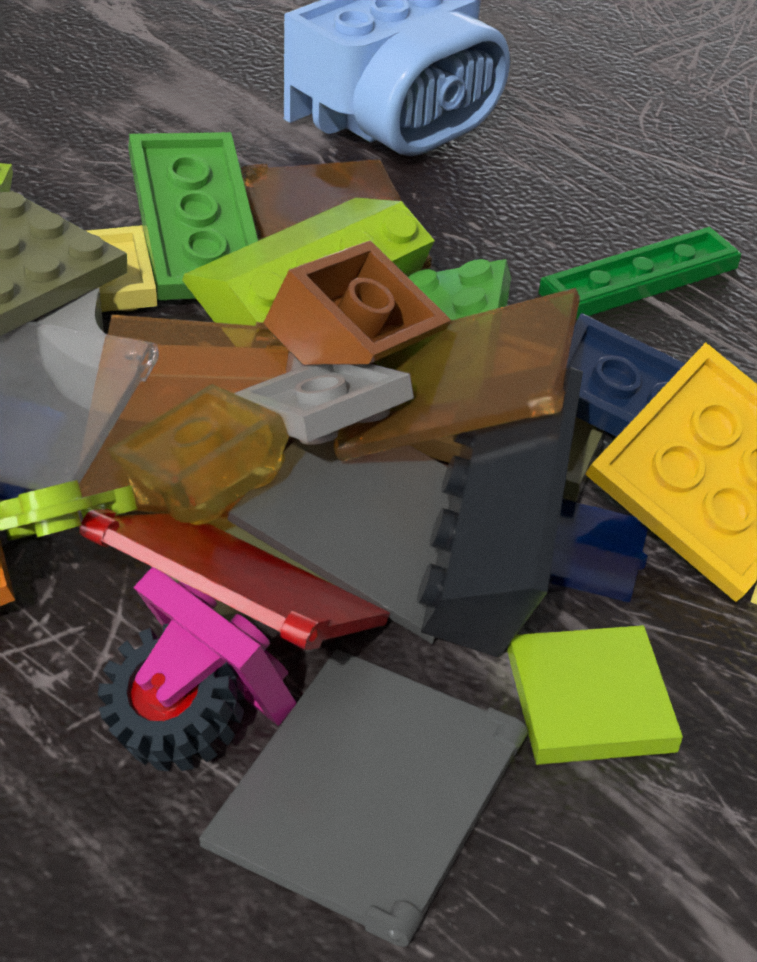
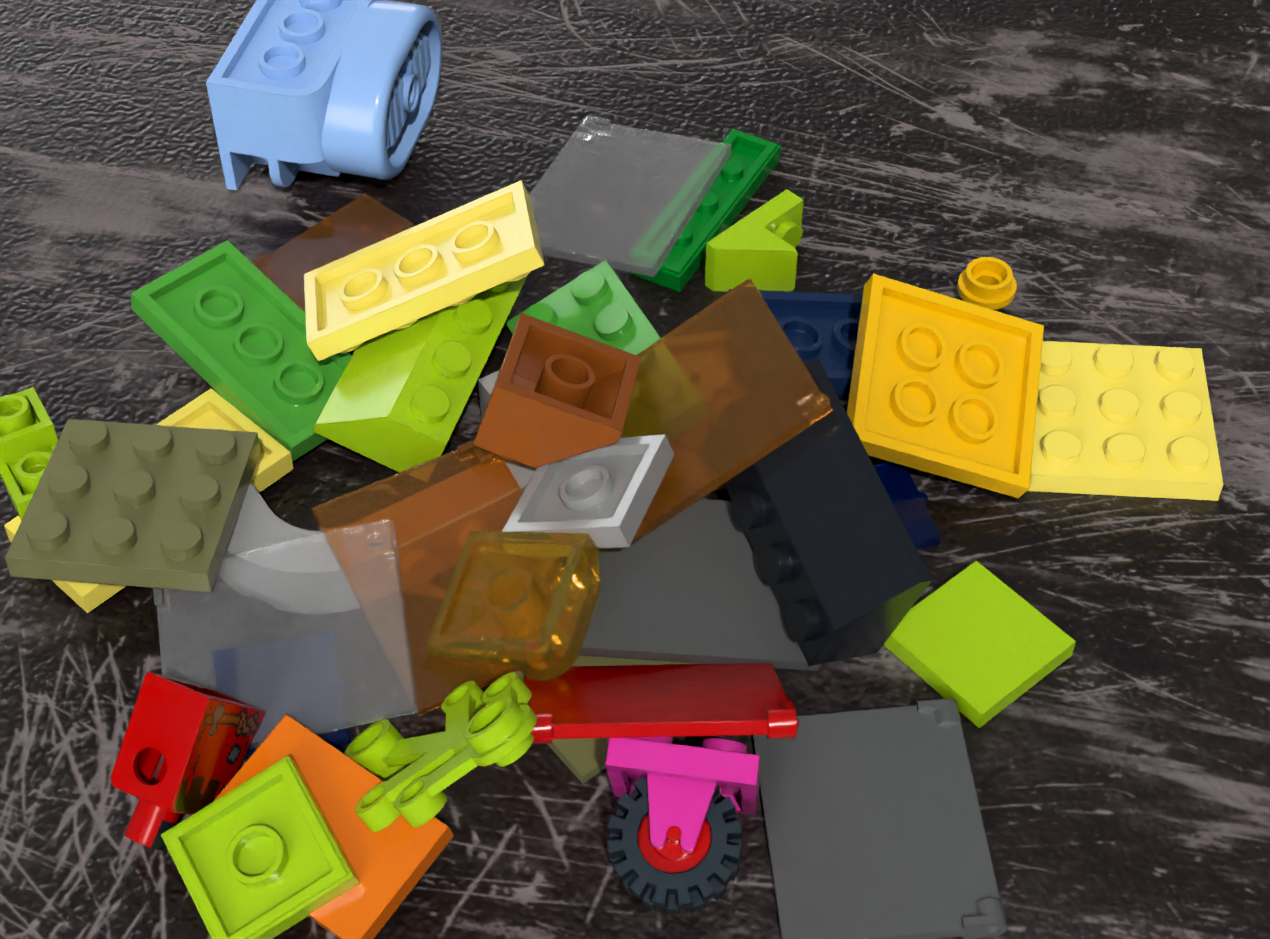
camera: 30 degrees left, 5 degrees up
none -> light yellow plate [304,180,545,361]
none -> clear piece [529,116,732,277]
none -> lime slope [705,189,804,292]

